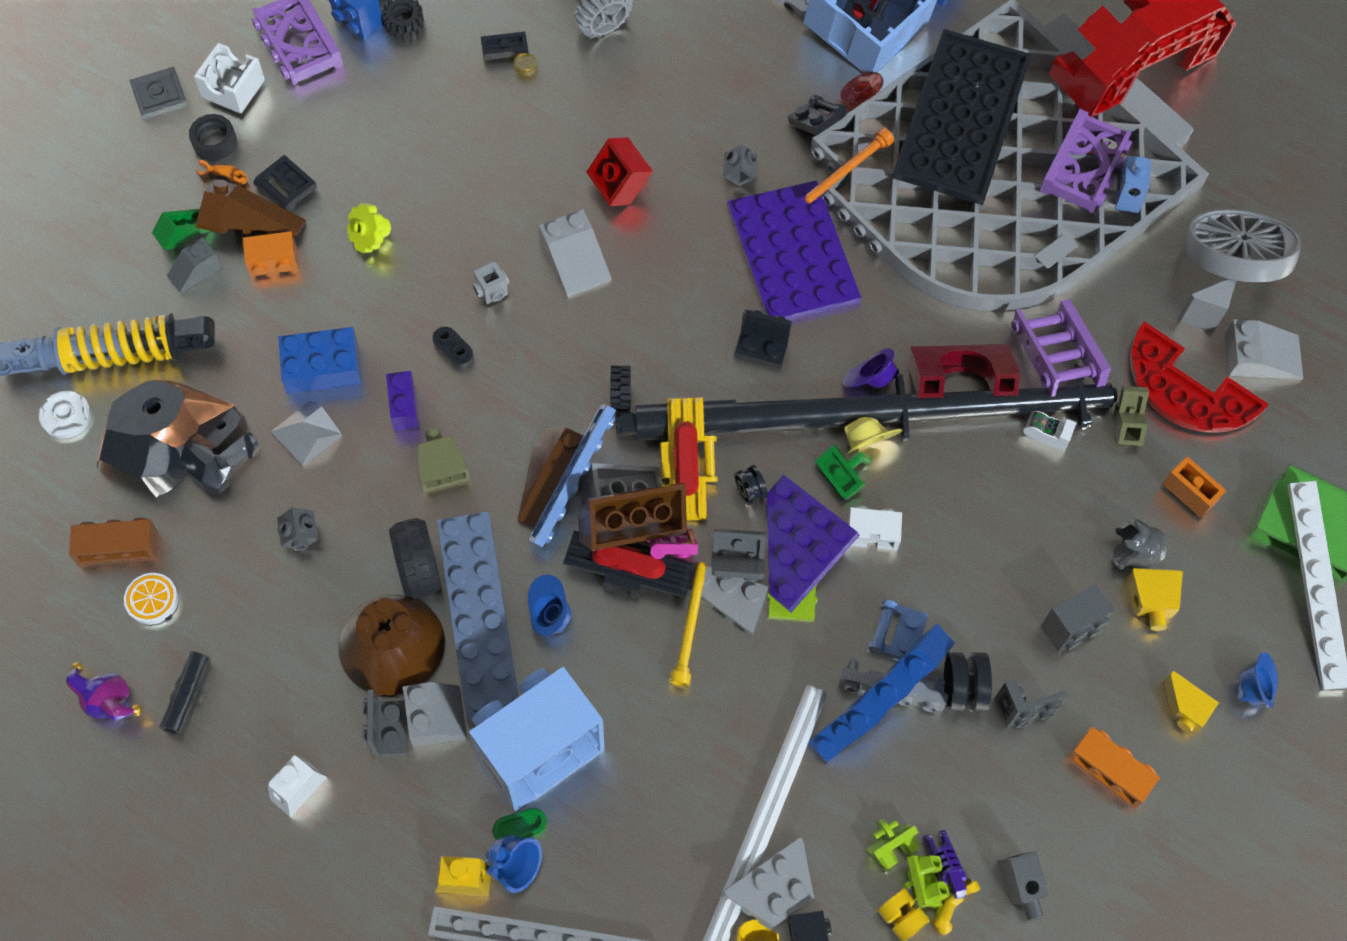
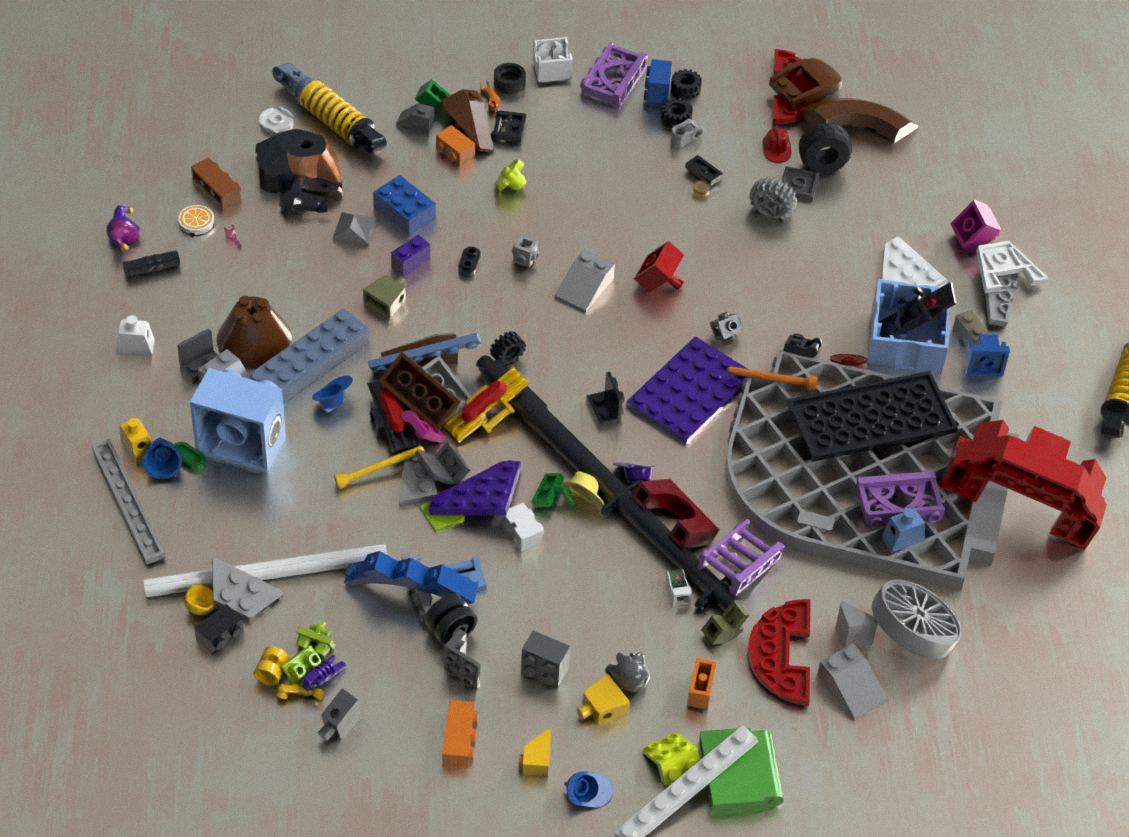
camera: 55 degrees right, 15 degrees down
dark grey tile [129,67,188,120] -> none
dark grey brick [277,508,318,551] -> none
black tyre [389,518,442,599] -> none
black wheel [734,465,768,505] -> none
none -> clear pink hand [224,225,242,248]
none -> neon yellow bracket [643,733,700,786]
none -> light grey piece [670,119,703,148]

